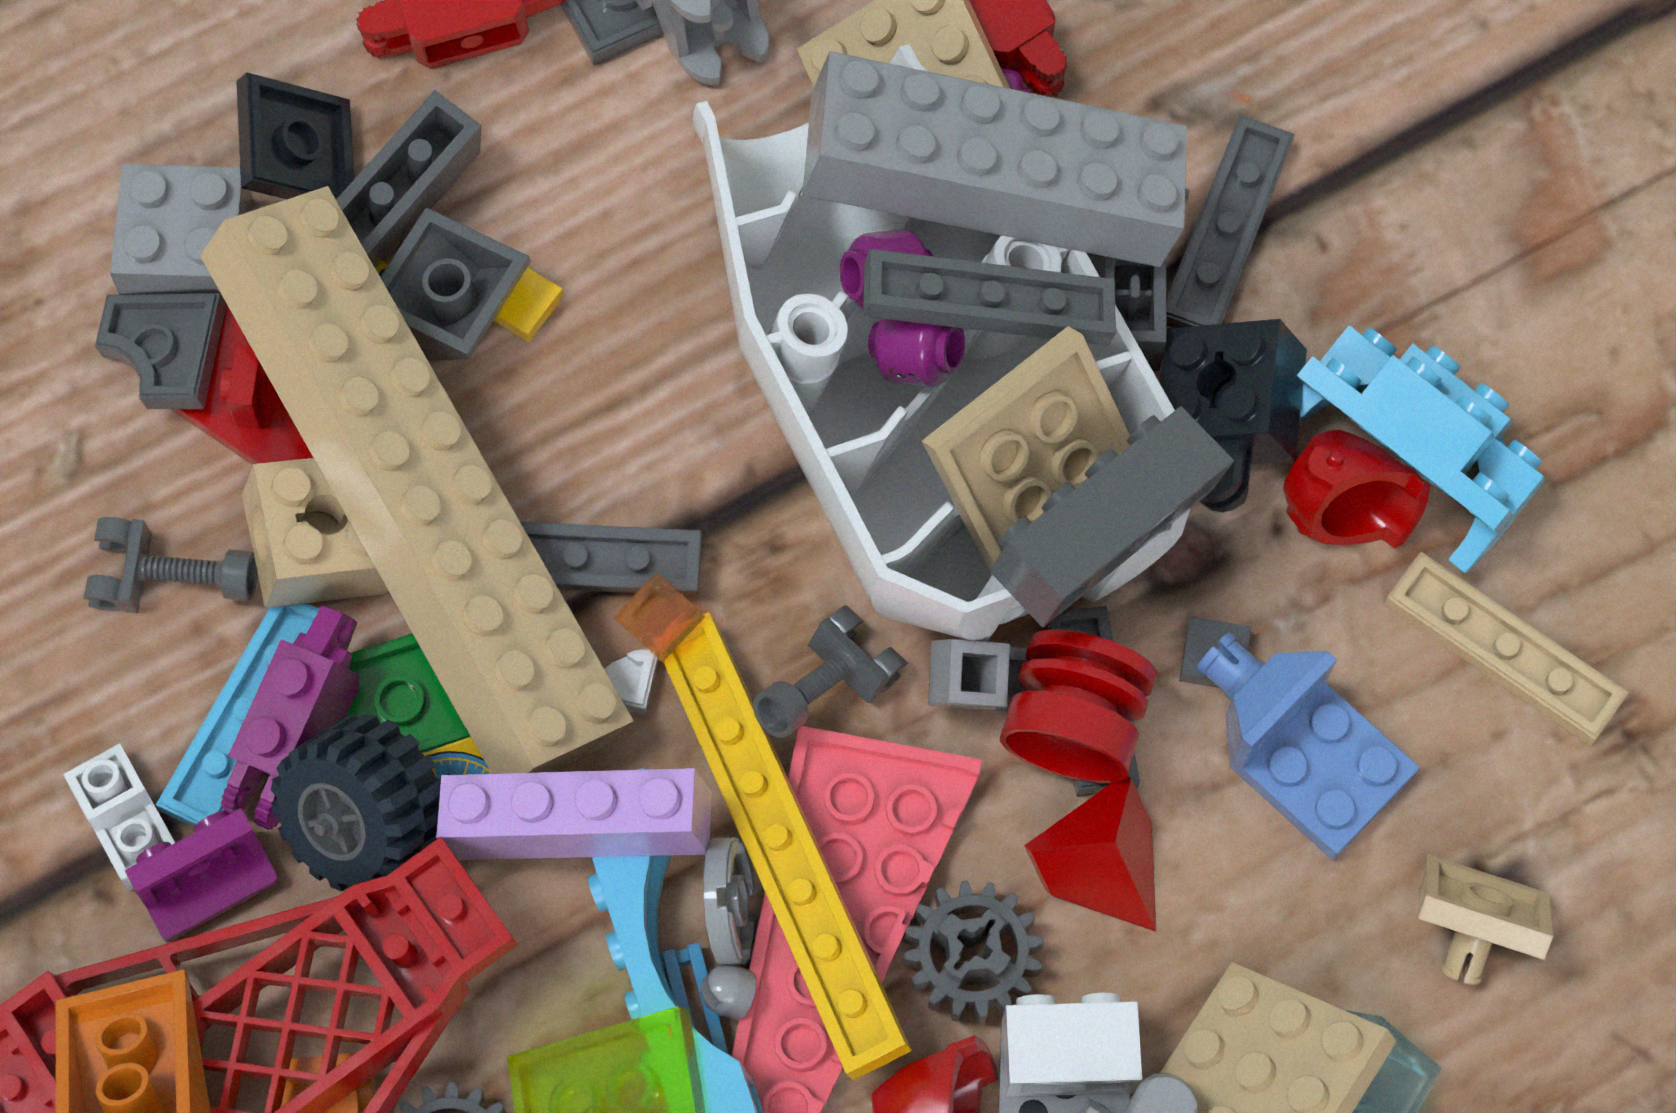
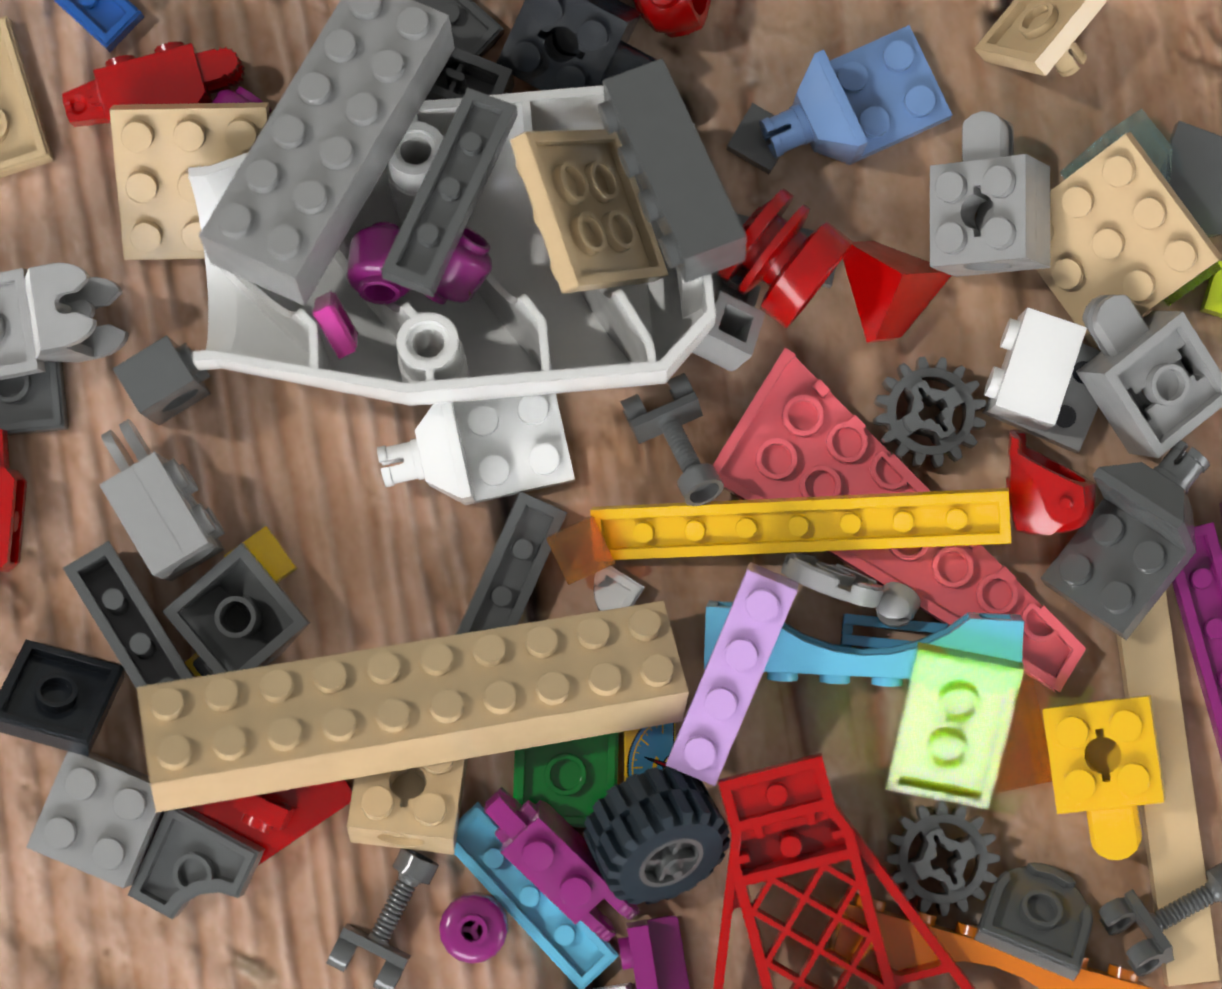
camera: 70 degrees left, 15 degrees up
none -> light grey brick [99,419,225,581]
none -> dark grey brick [112,335,211,426]
none -> dark pink tile [313,290,358,359]
none -> white plate [377,393,575,505]
none -> magenta head [439,892,509,964]
none -> light grey brick [930,111,1050,277]

